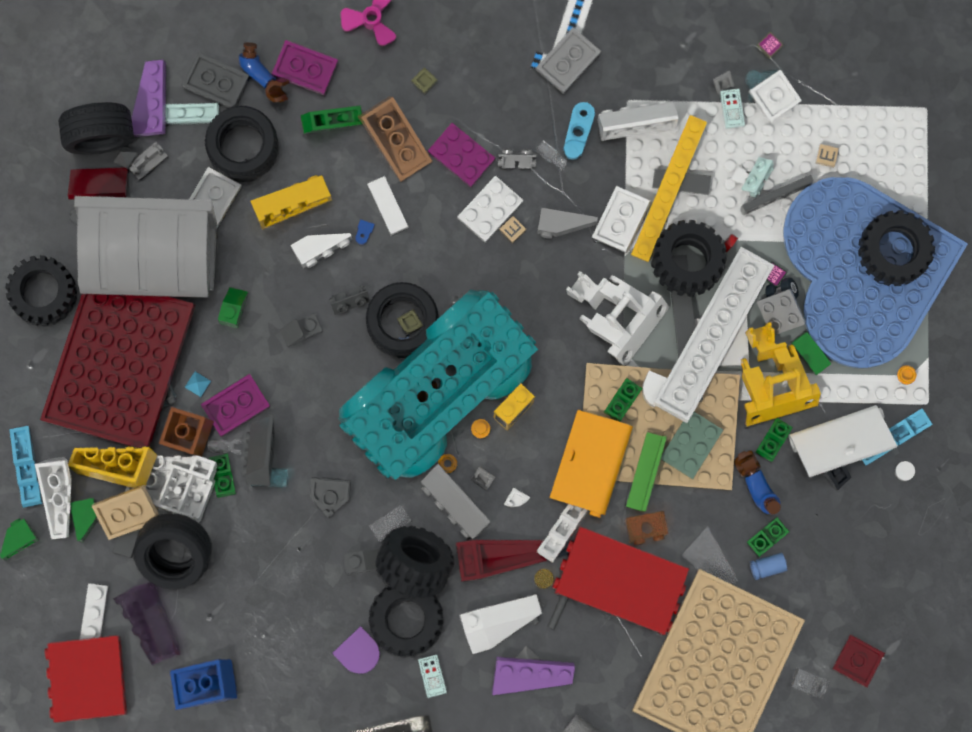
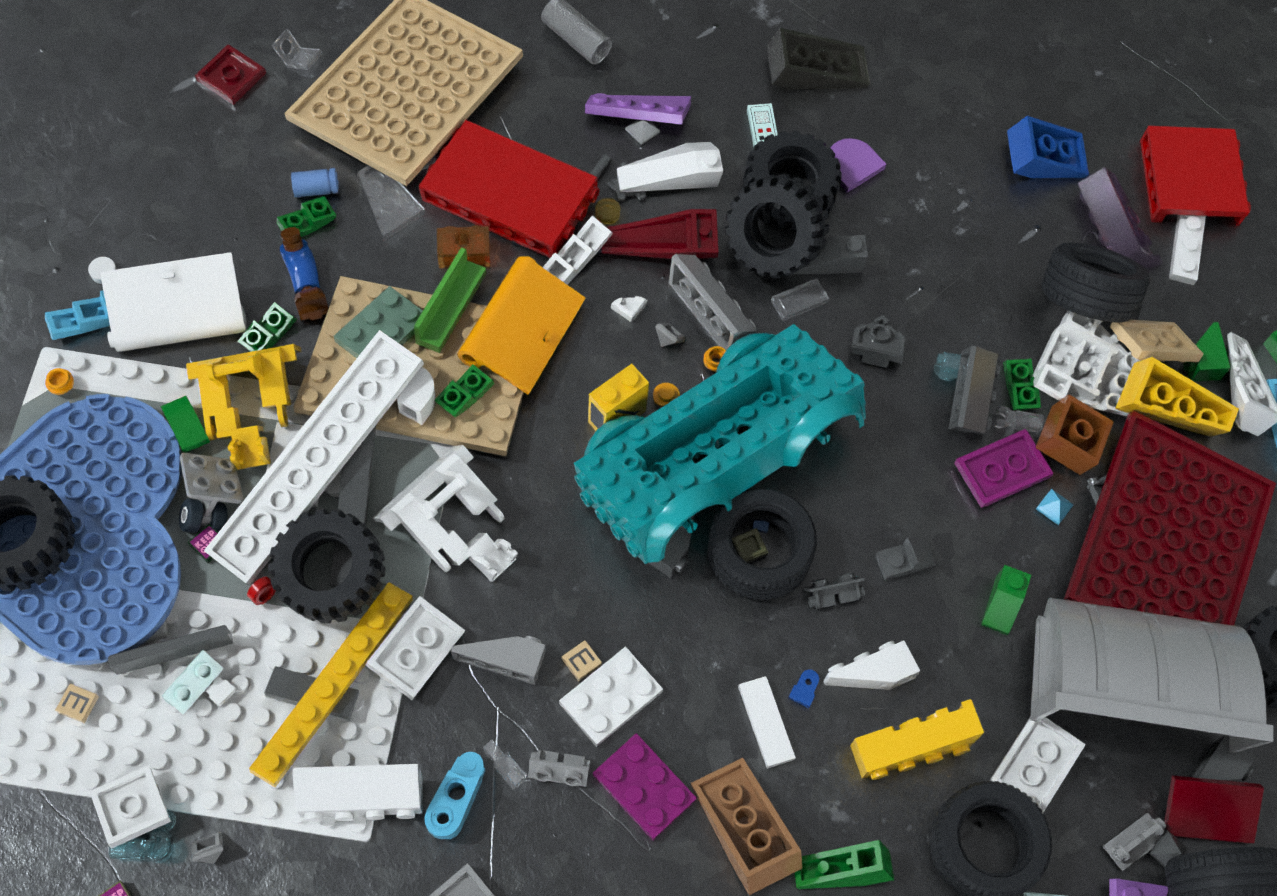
camera: 175 degrees left, 15 degrees down
light aqua tile [720,89,745,129] -> none

